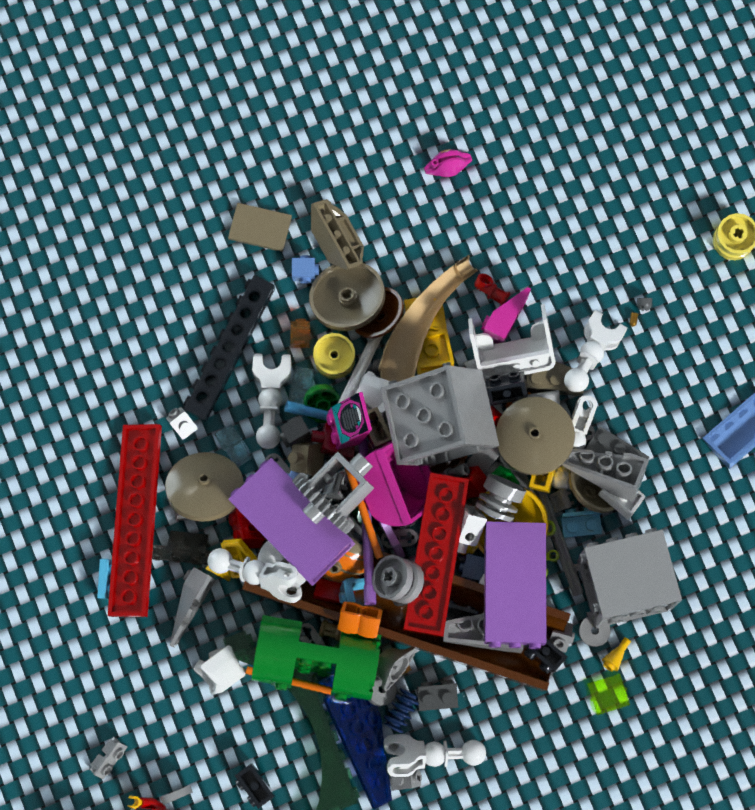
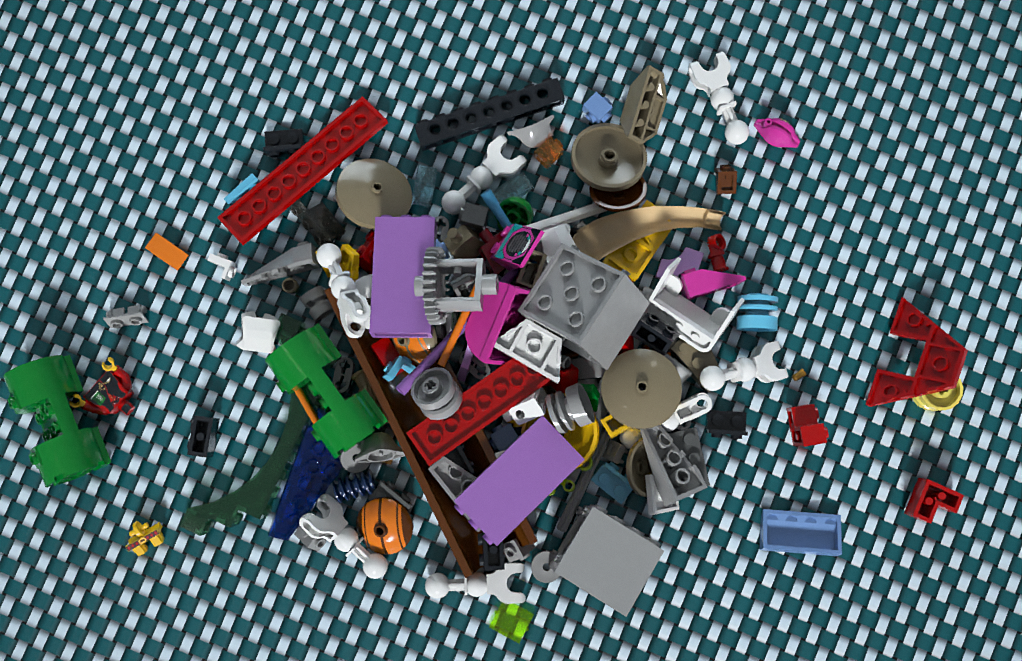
camera: 45 degrees right, 5 degrees up
light grey piece [160,785,193,805] -> none
bracket [166,407,198,440] -> none
dark tan tile [228,203,292,252] -> none
light yellow wheel [313,333,355,379] -> none
orange brick [337,602,383,638] -> none
yellow cone [602,637,631,672] -> none
dark grey hinge [637,298,652,311] -> none
none -> orange slope [145,232,189,271]
none -> white bracket [208,252,237,281]
none -> black bracket [263,129,304,158]
none -> dark tan piece [282,278,299,294]
none -> light grey wheel [300,286,334,322]
none -> orange dish [356,497,414,555]
none -> white piece [425,563,526,604]
none -> white wing [494,319,562,384]
none -> light grey hat [507,115,554,148]
none -> lavender tile [655,247,704,279]
none -> white piece [688,52,749,145]
none -> black bracket [705,410,748,439]
none -> reddish brown bracket [714,165,737,194]
none -> medium azure wheel [736,293,779,332]
none -> red brick [786,404,829,447]
none -> red wing [865,297,968,407]

